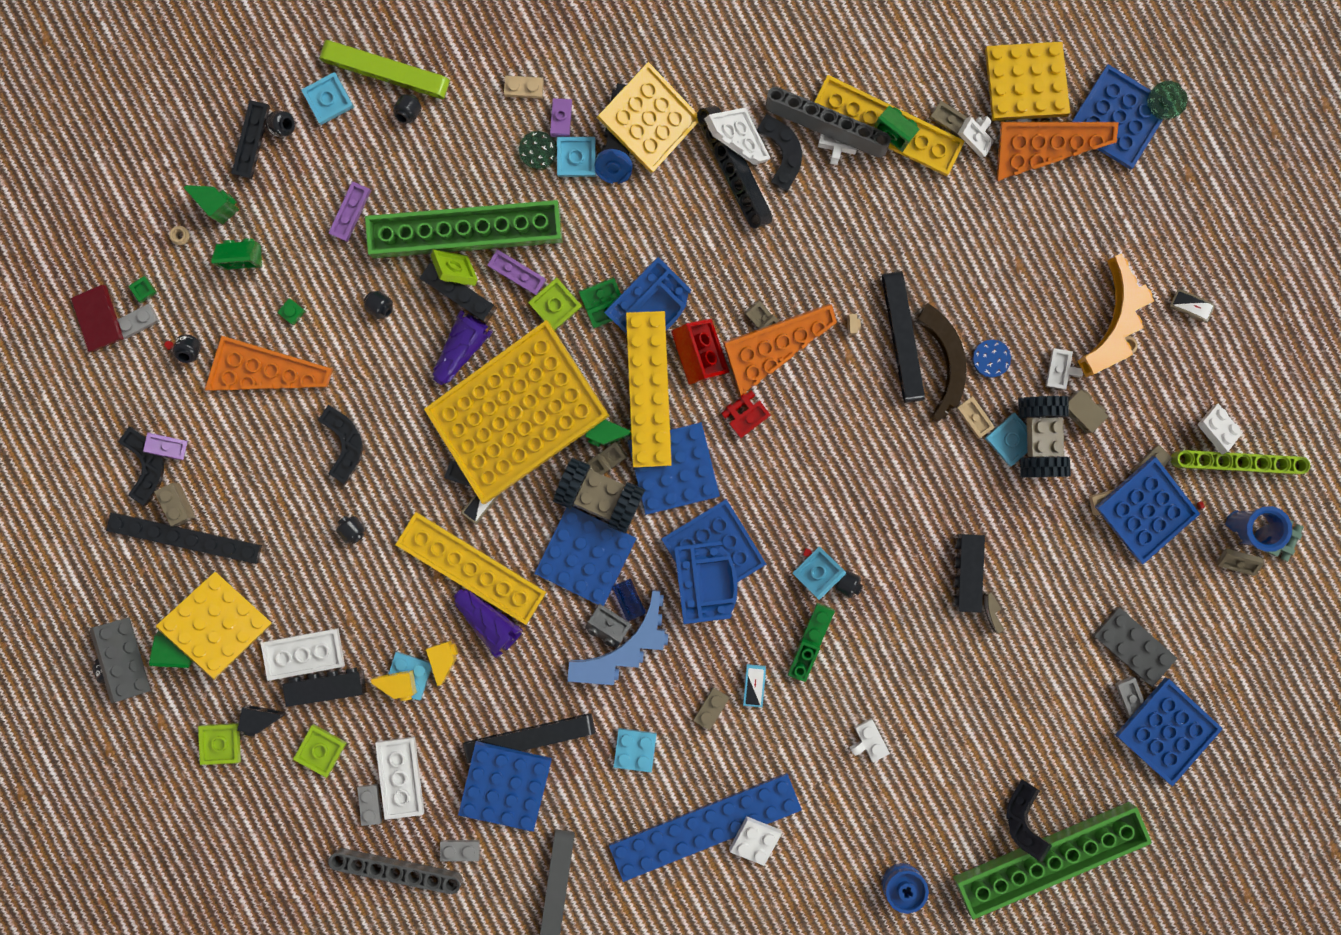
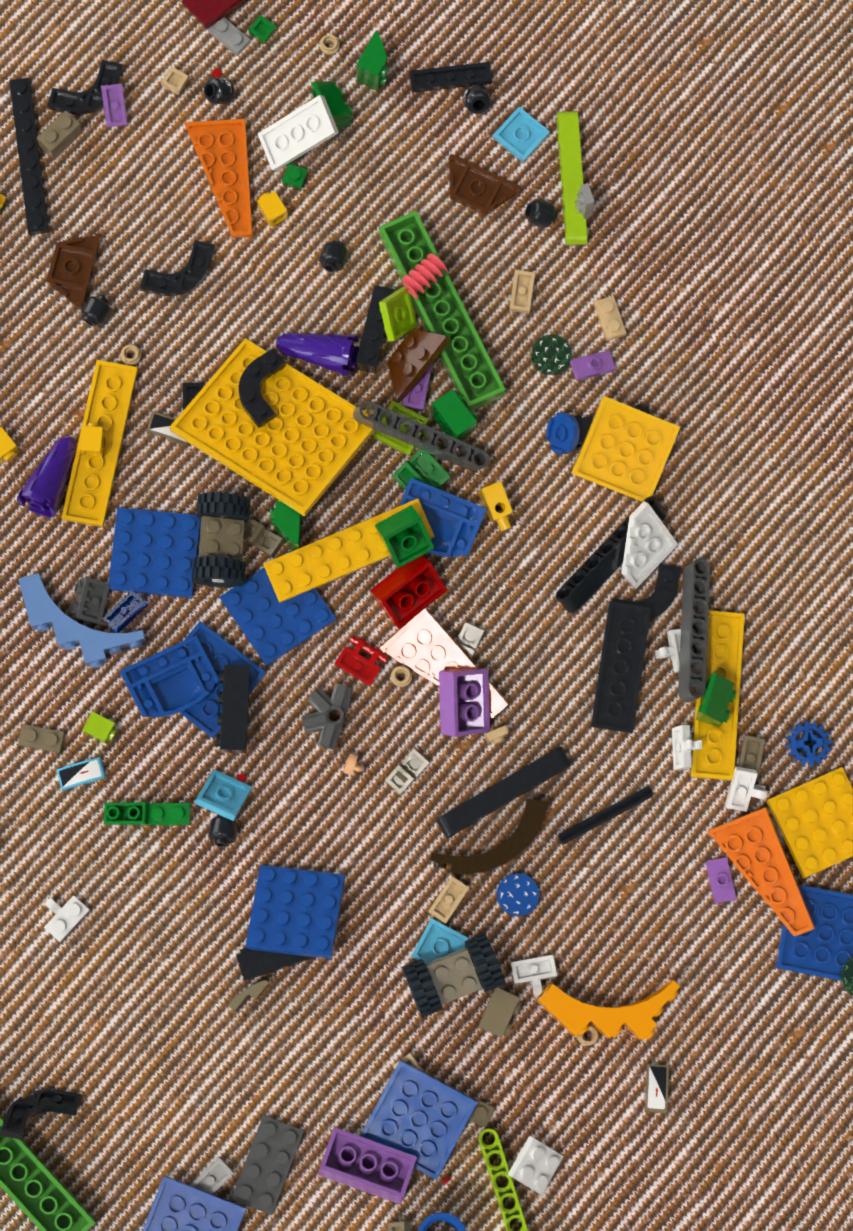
camera: 65 degrees right, 10 degrees down
medium lavender plate [329,181,371,242] -> none
medium azure plate [557,137,596,177] -> none
none -> reddish brown wing [46,233,102,310]
none -> yellow brick [79,423,105,457]
none -> lime brick [82,712,118,745]
none -> tan plate [120,345,141,365]
none -> tan plate [161,66,189,95]
none -> black brick [216,665,251,753]
none -> black plate [239,348,286,428]
none -> blue plate [245,865,345,959]
none -> yellow brick [257,191,288,228]
none -> white plate [258,95,339,171]
none -> dark grey piece [302,684,353,750]
none -> medium lavender slope [318,1127,417,1205]
none -> light nougat tile [343,753,365,775]
none -> dark grey beam [353,401,489,472]
none -> green slope [375,505,434,568]
none -> slope [385,748,431,795]
none -> reddish brown wing [388,329,451,401]
none -> tan plate [391,666,412,687]
none -> coral piece [403,254,447,299]
none -> green slope [431,389,478,441]
none -> medium lavender slope [439,668,490,737]
none -> reddish brown wing [449,154,521,216]
none -> yellow torso [477,481,513,531]
none -> tan plate [509,270,535,314]
none -> black axle [558,786,654,845]
none -> light grey plate [575,183,595,219]
none -> black plate [590,601,651,733]
none -> white plate [672,725,702,770]
none -> medium lavender plate [705,857,736,904]
none -> blue gear [785,721,832,768]

